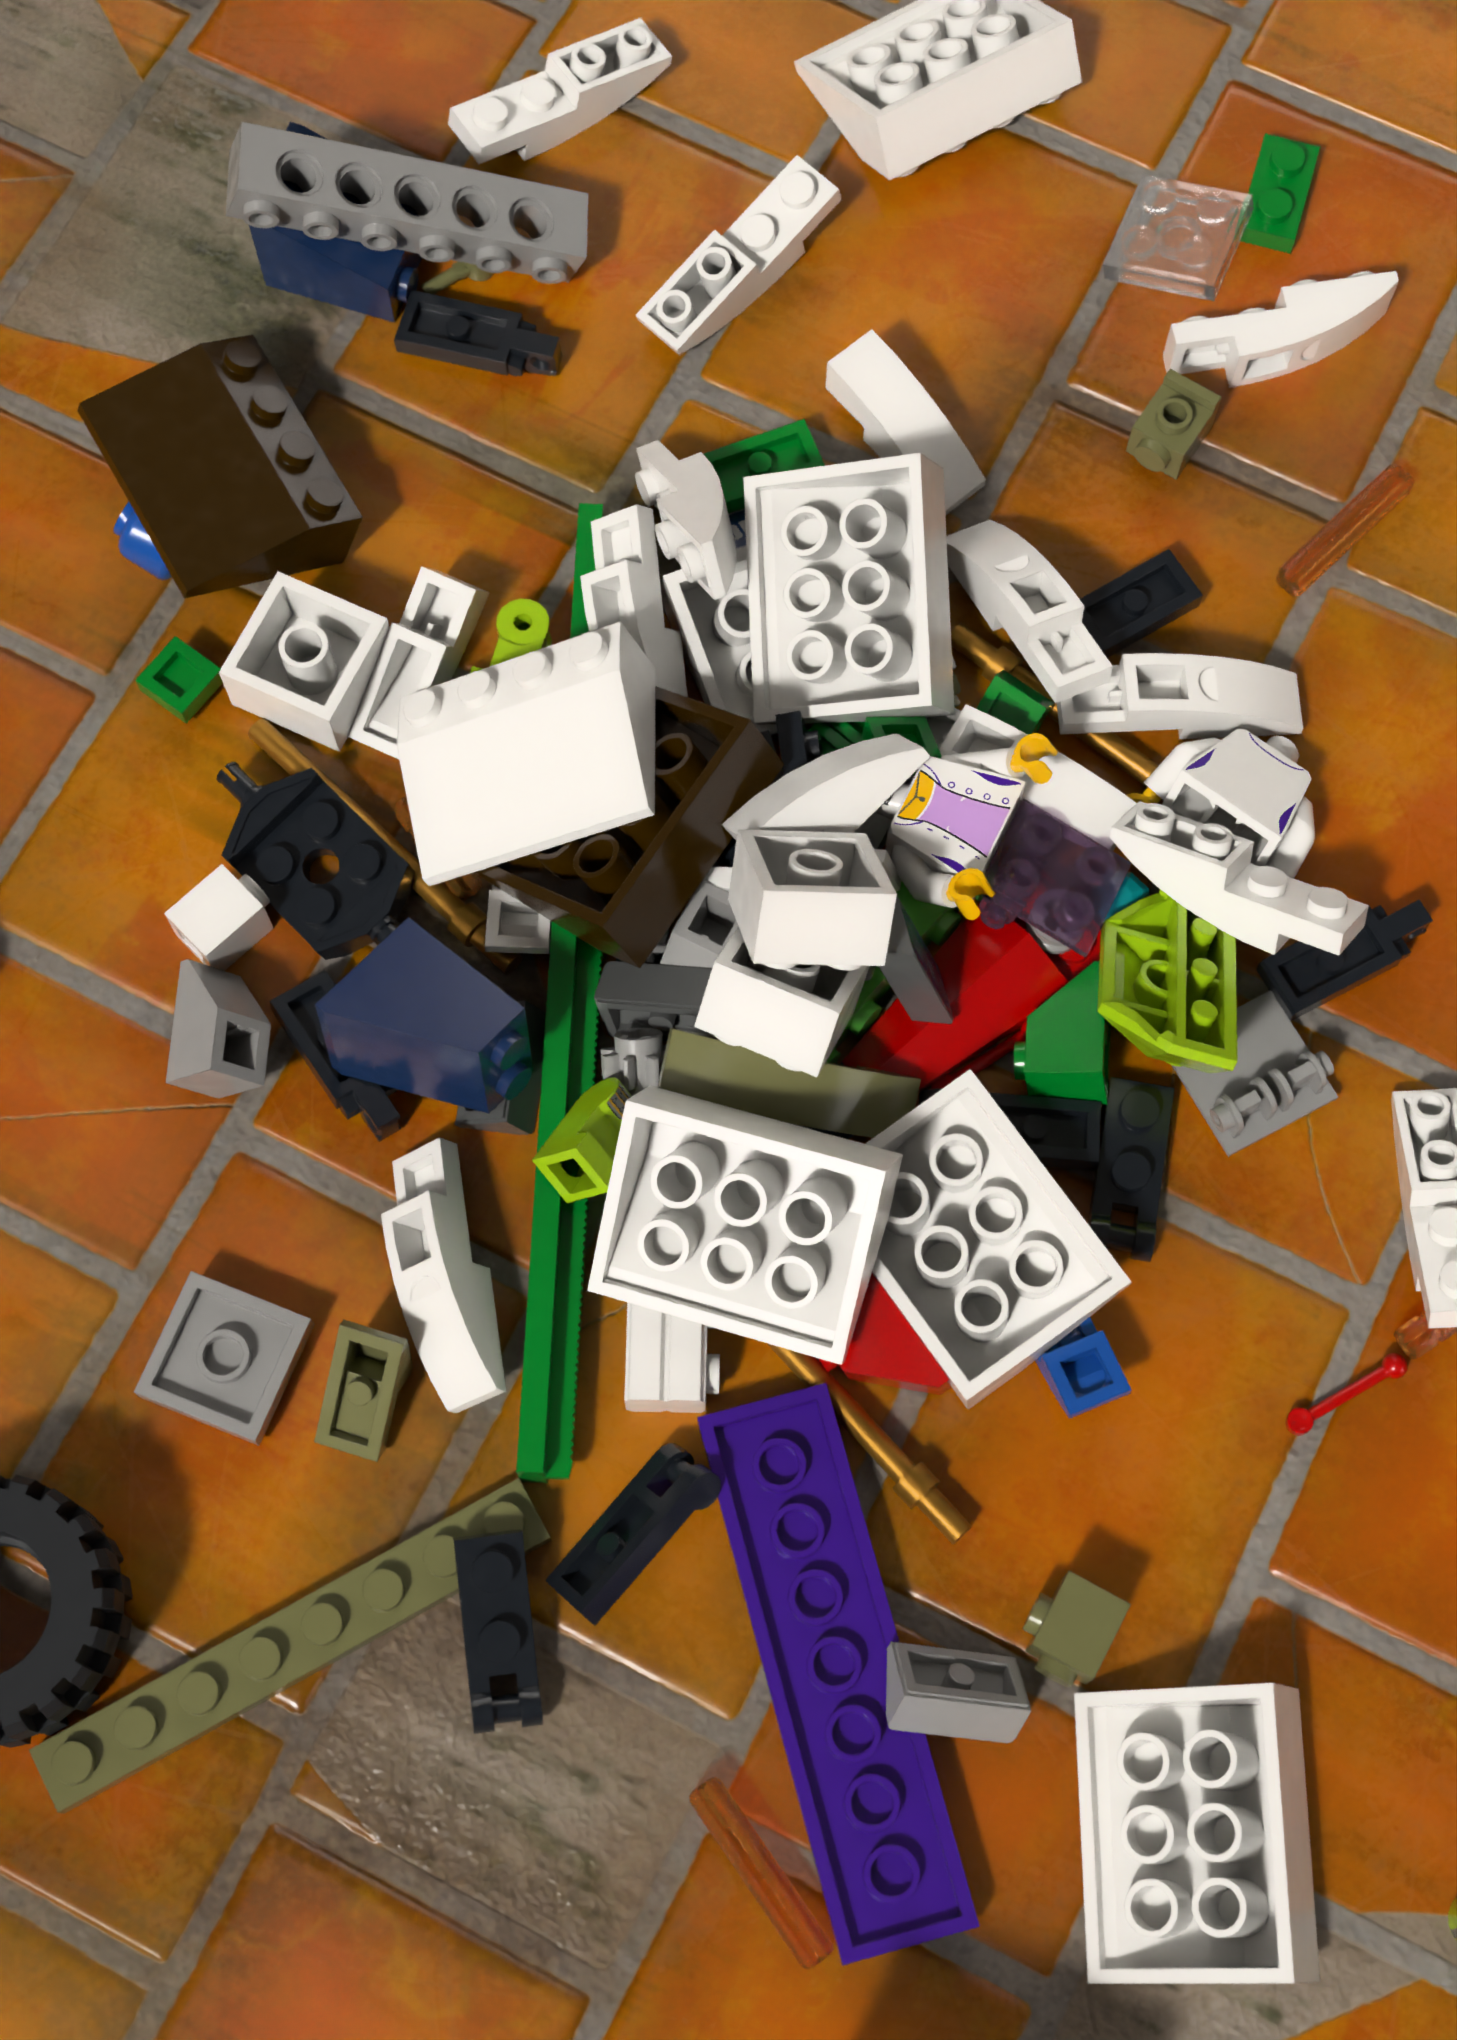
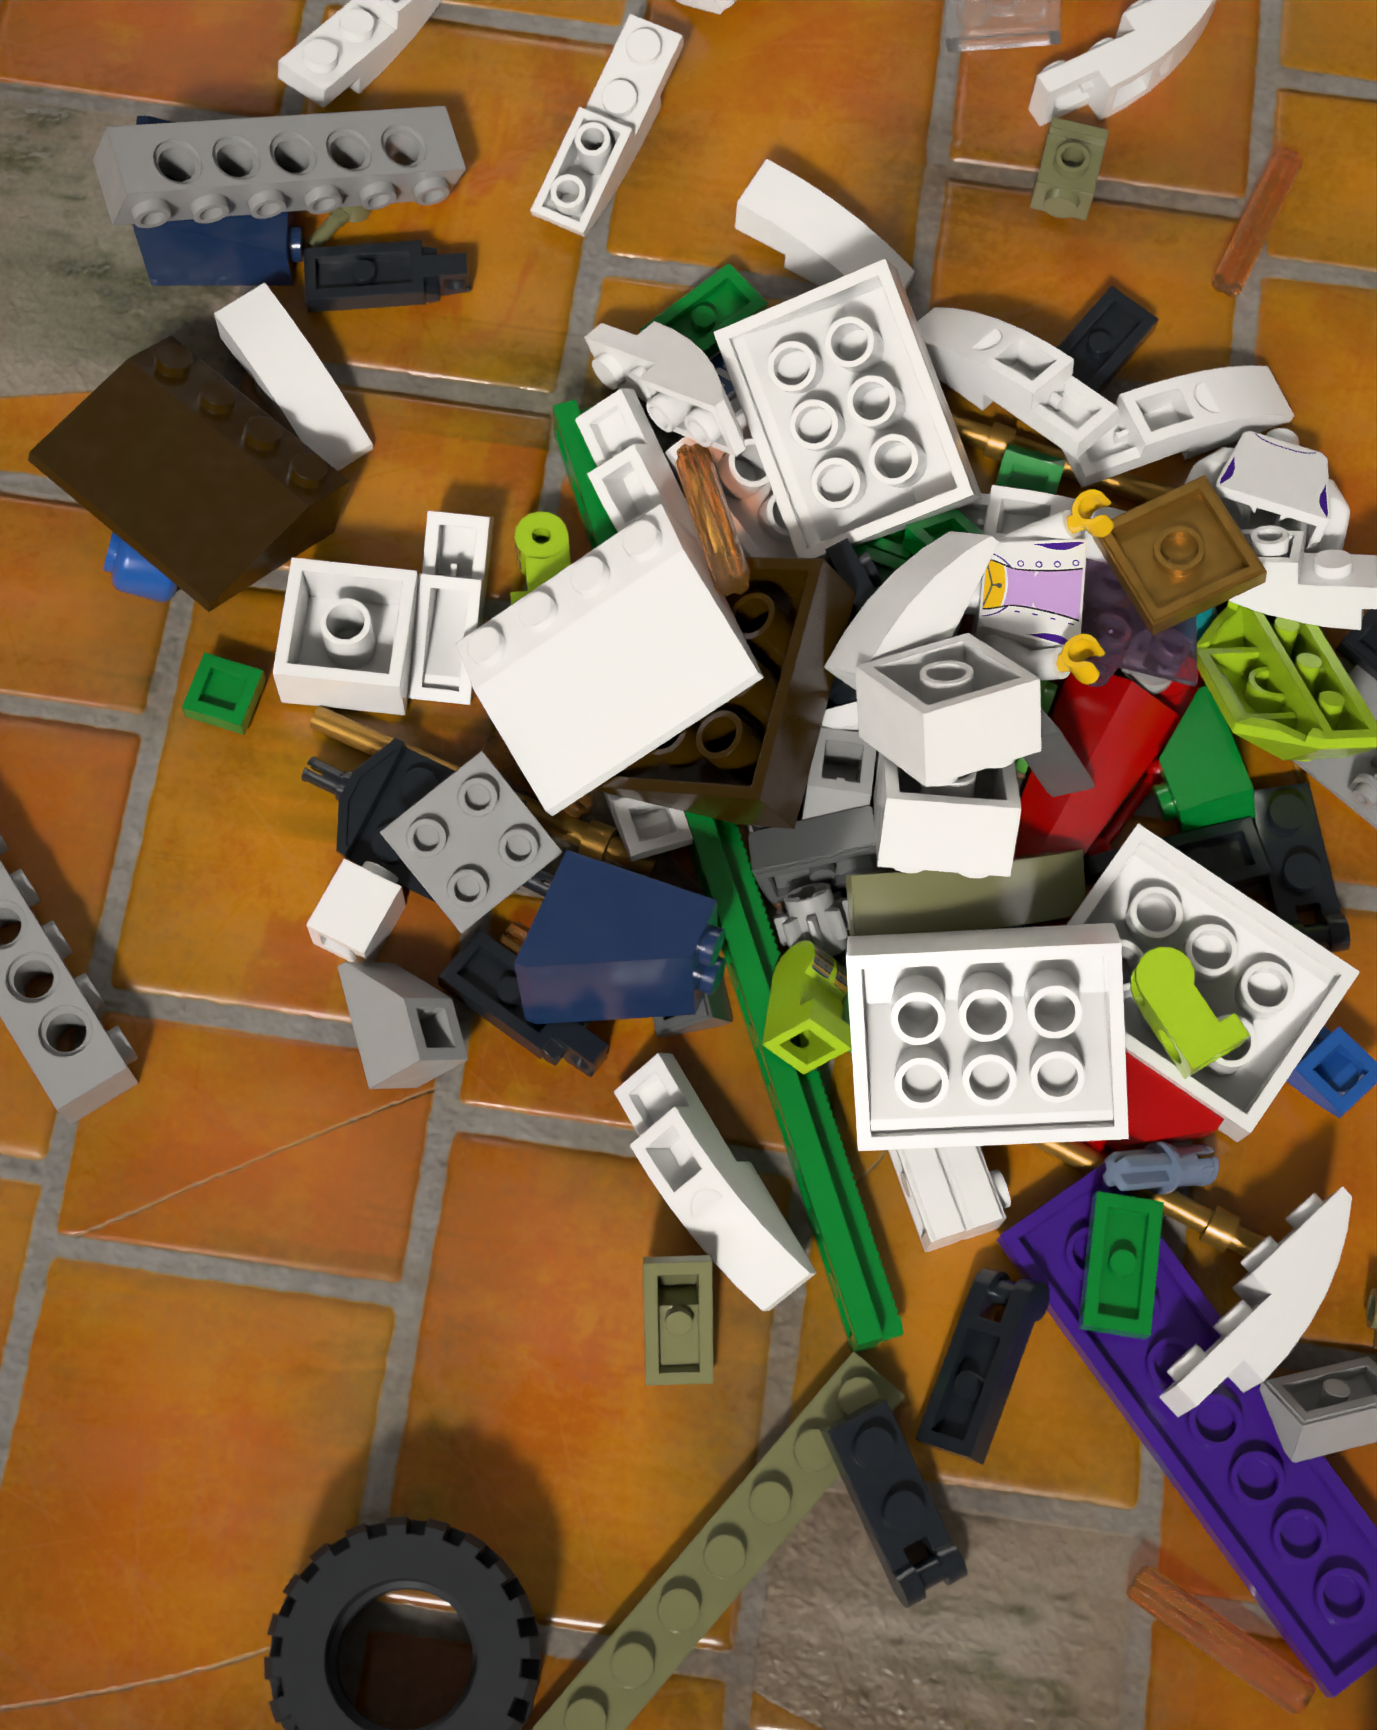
camera: 25 degrees left, 0 degrees up
light grey plate [134,1271,315,1446] -> none
none -> white slope [214,283,373,471]
none -> light grey hinge [380,751,562,933]
none -> clear orange axle [675,443,751,596]
none -> green plate [1078,1191,1164,1339]
none -> pearl gold plate [1093,475,1267,636]
none -> sand blue axle [1102,1141,1219,1195]
none -> lime leg [1130,947,1250,1079]
none -> white slope [1159,1187,1352,1417]

